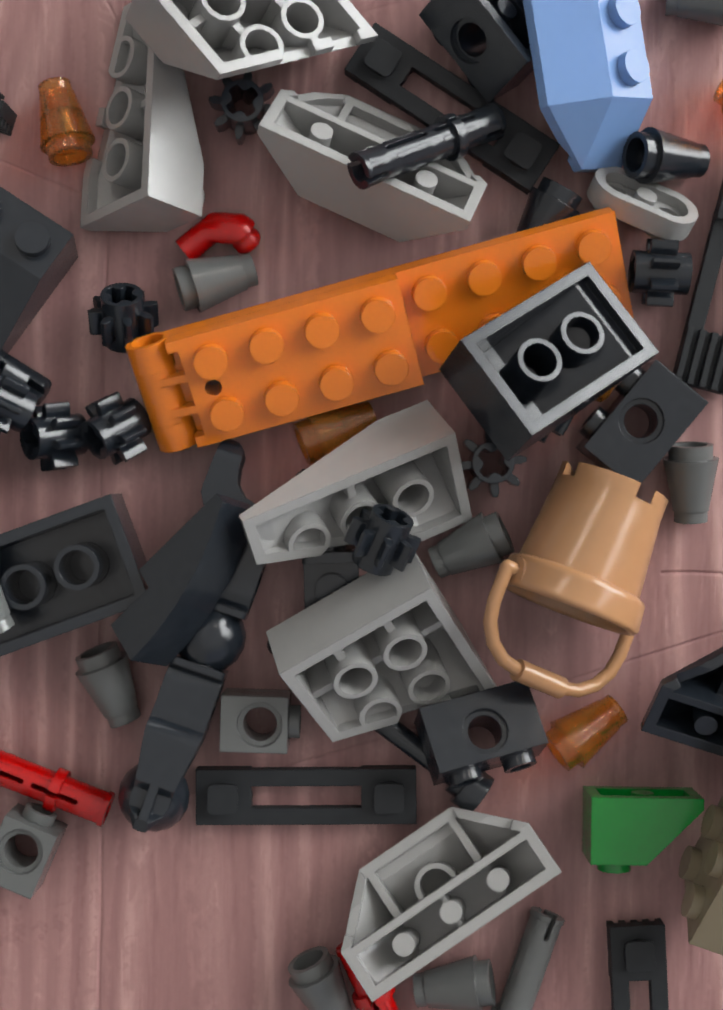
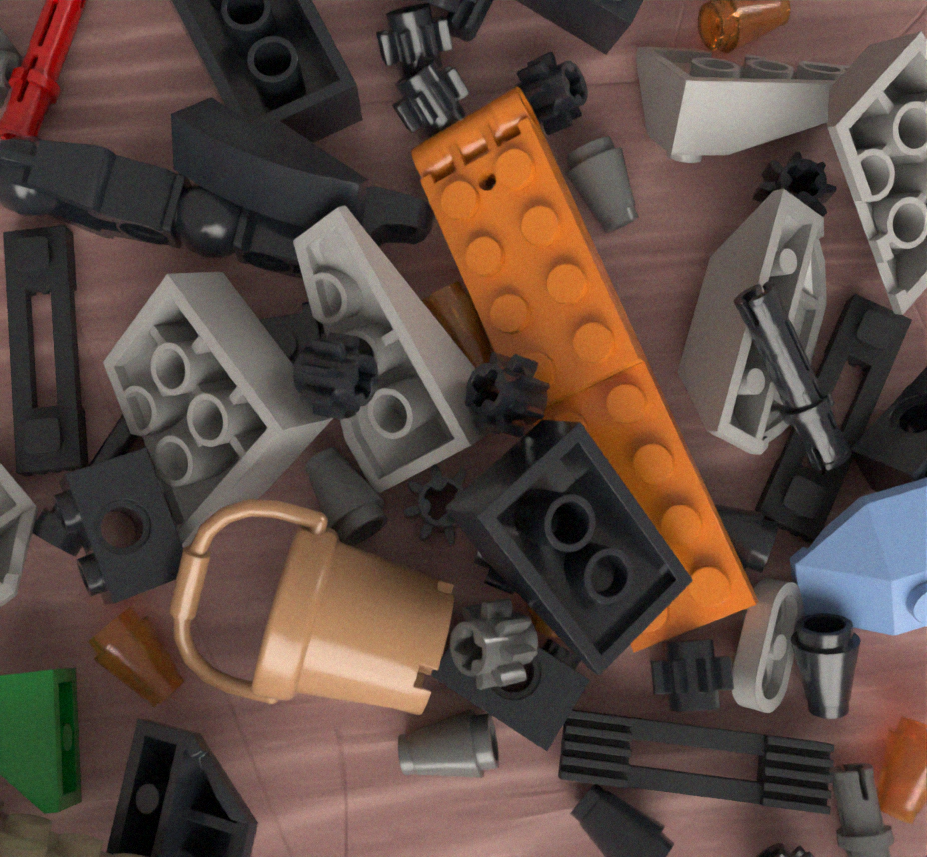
camera: 75 degrees right, 10 degrees down
dark grey cone [75,641,141,728] -> none
red arm [175,212,261,259] -> none
dark grey brick [219,688,301,754] -> none
none -> dark grey gear [450,598,538,690]
none -> black gear [465,352,550,438]

